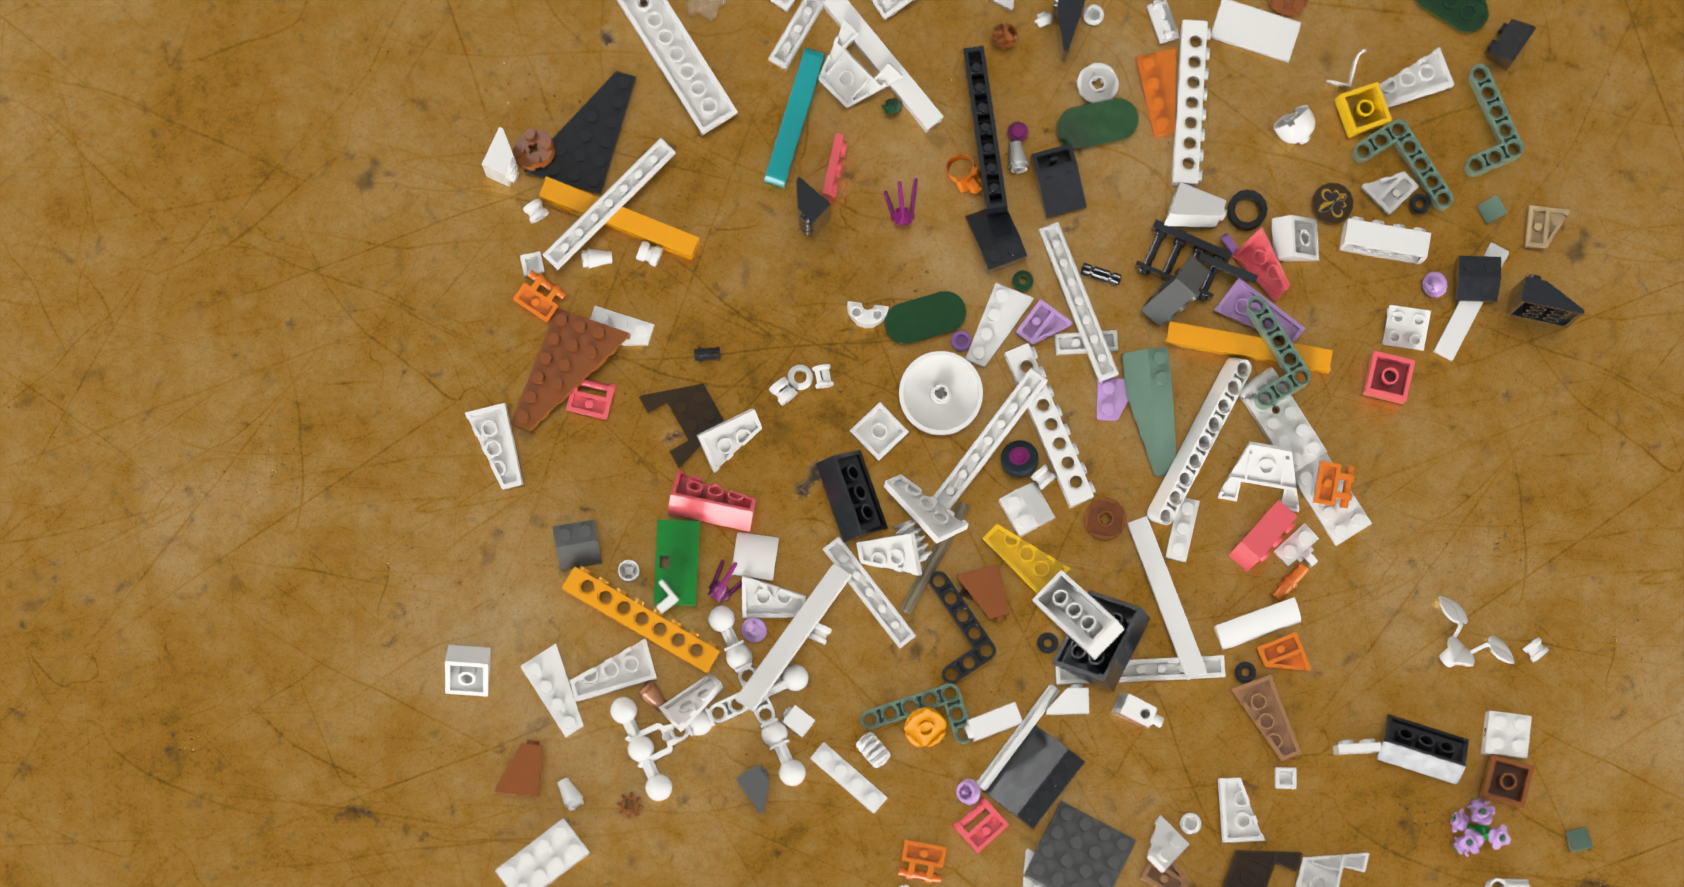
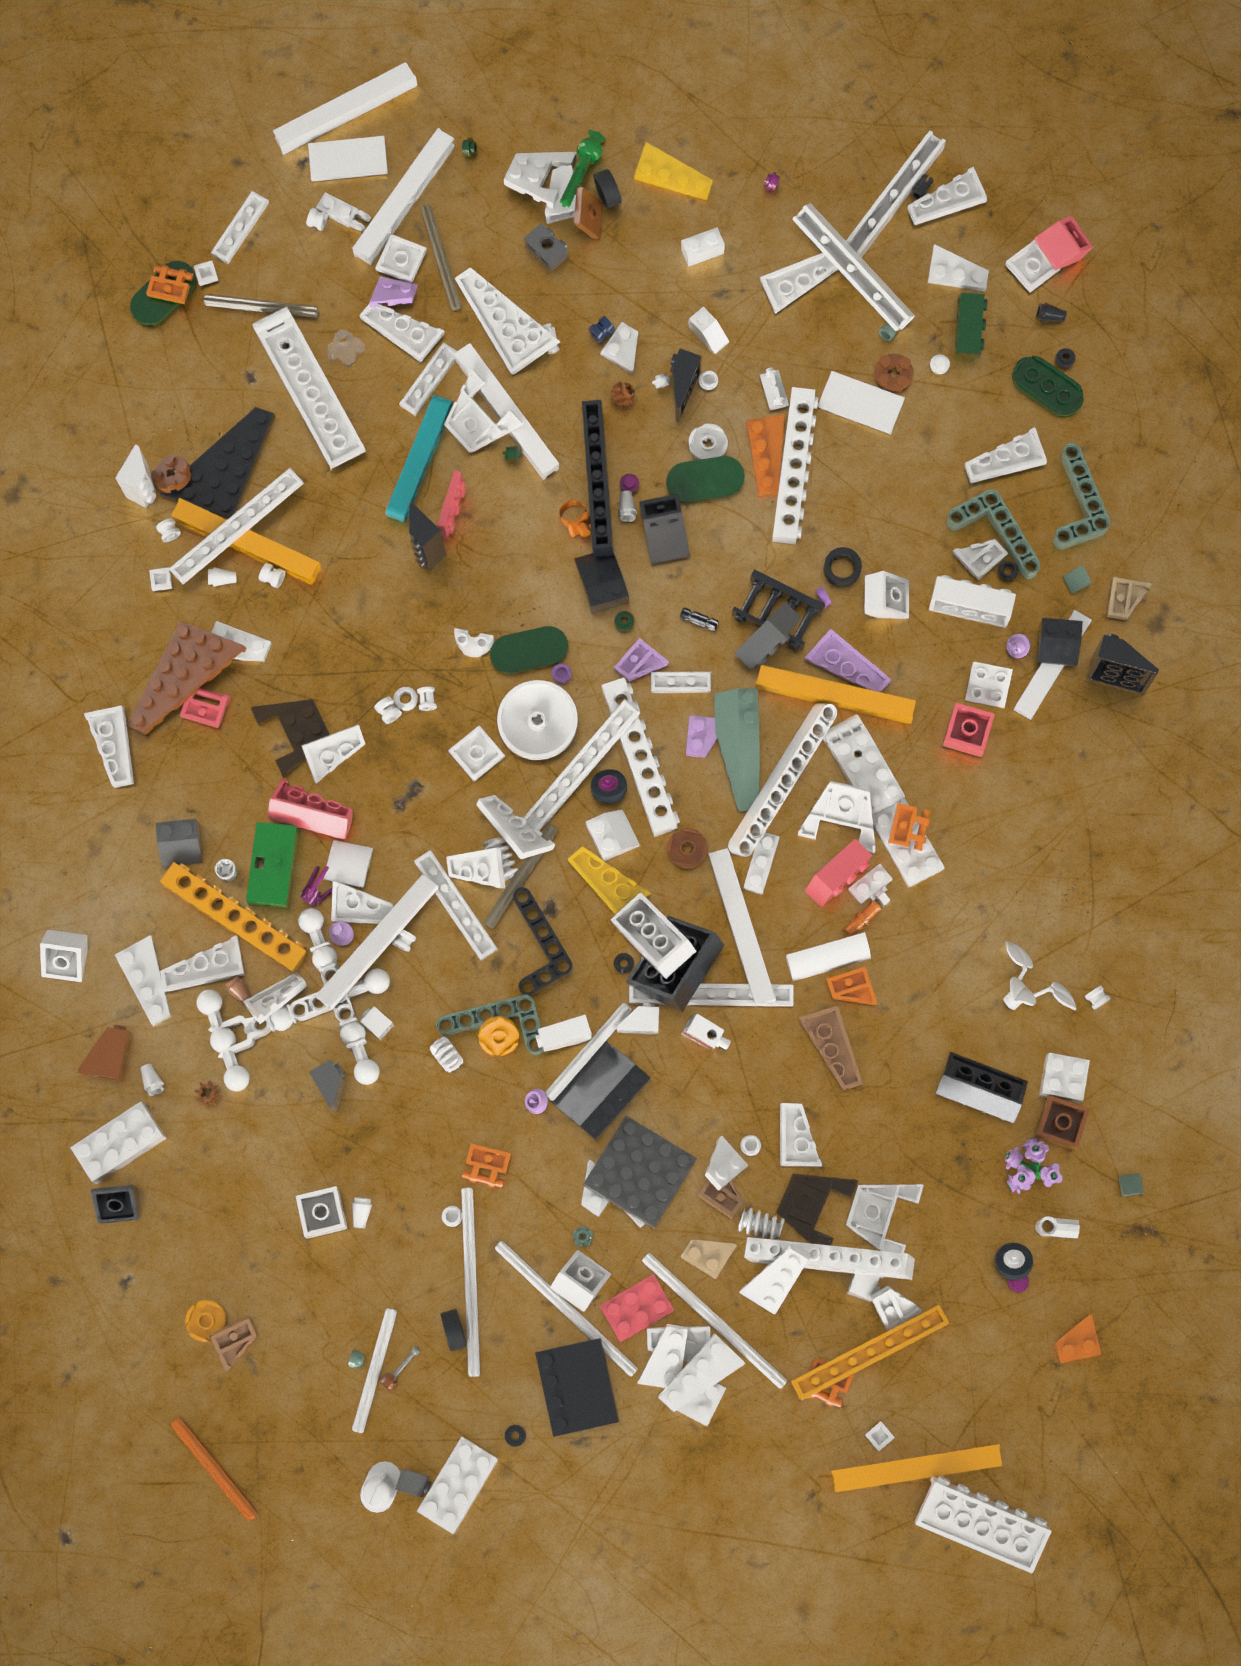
camera: 10 degrees right, 5 degrees down
orange plate [512,270,567,322] -> none
white panel [656,580,680,613] -> none
black pin [694,346,720,363] -> none
white plate [810,742,888,814] -> none
black slope [816,450,888,542] -> none
magenta plant [884,178,918,226] -> none
coral plate [952,797,1009,853] -> none
dark orange slope [956,565,1010,622] -> none
white wing [965,283,1034,368] -> none
white wheel [1030,464,1057,490] -> none
white tile [1039,222,1119,382] -> none
white slope [1164,182,1227,228] -> none
black tile [1195,252,1258,283] -> none
coral wing [1232,227,1291,301] -> none
black plate [1235,662,1256,683] -> none
sand green beam [1245,296,1311,410] -> none
white cylinder [1273,105,1316,144] -> none
white tile [1275,767,1297,789] -> none
dark brown tile [1311,183,1353,224] -> none
white piece [1326,49,1367,88] -> none
white plate [1333,739,1381,755] -> none
yellow slope [1334,82,1392,139] -> none
black slope [1486,19,1536,70] -> none

